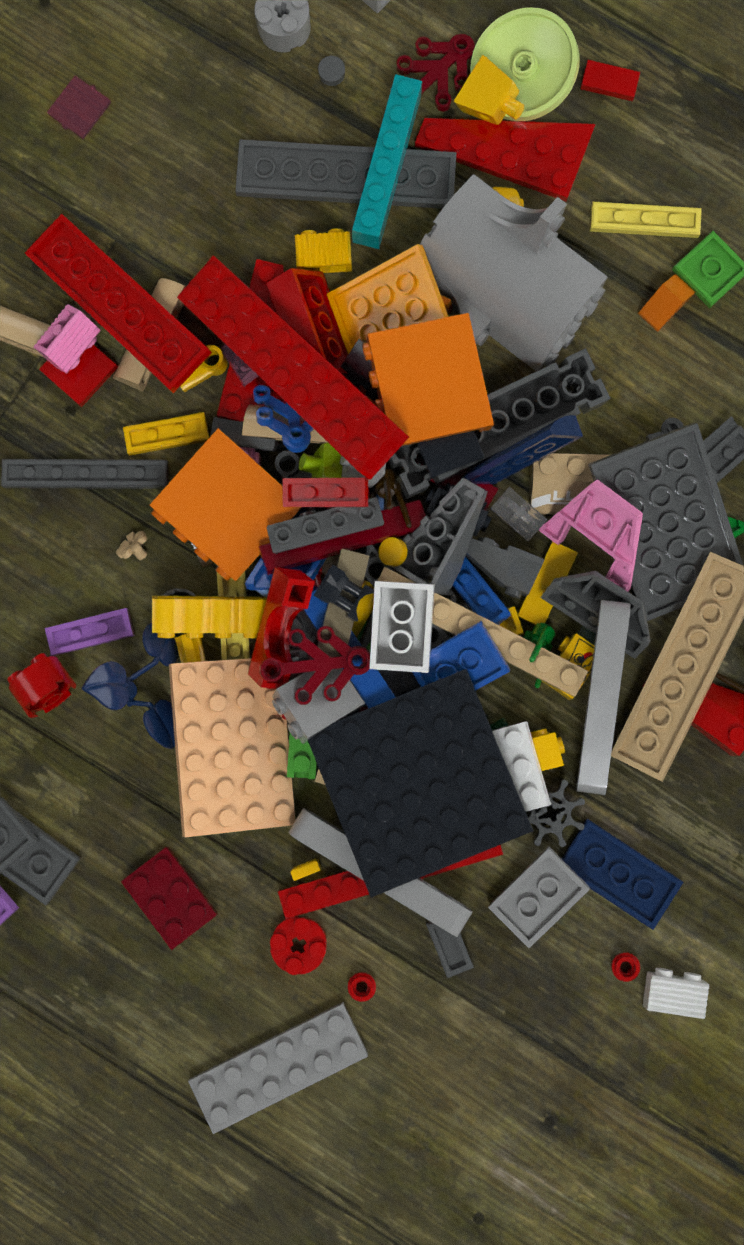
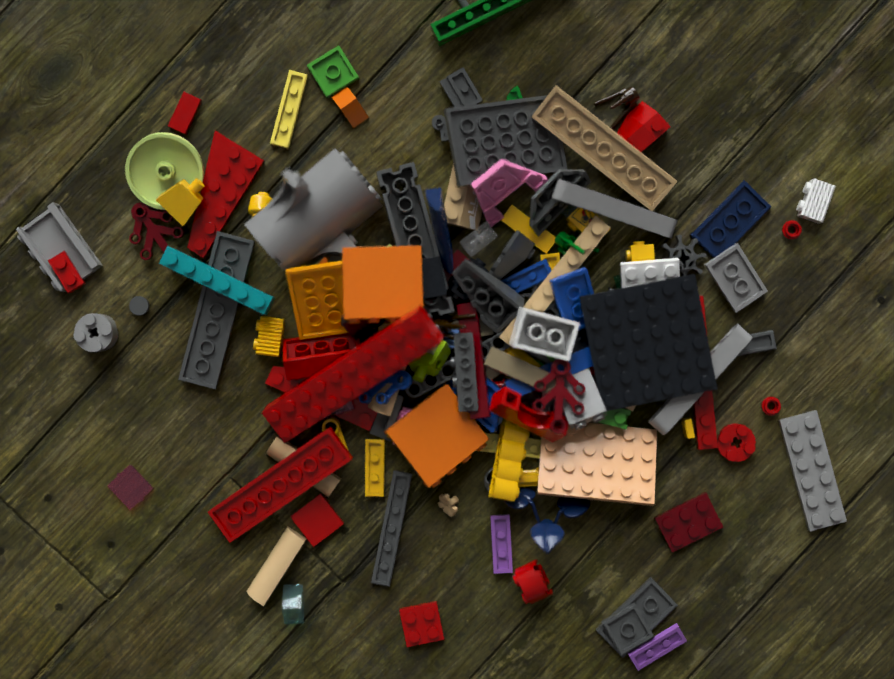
camera: 85 degrees left, 5 degrees up
bright pink brick [34,304,101,374] -> none
red plate [283,478,368,507] -> none
black piece [313,564,374,622] -> none
yellow tile [379,537,408,567] -> none

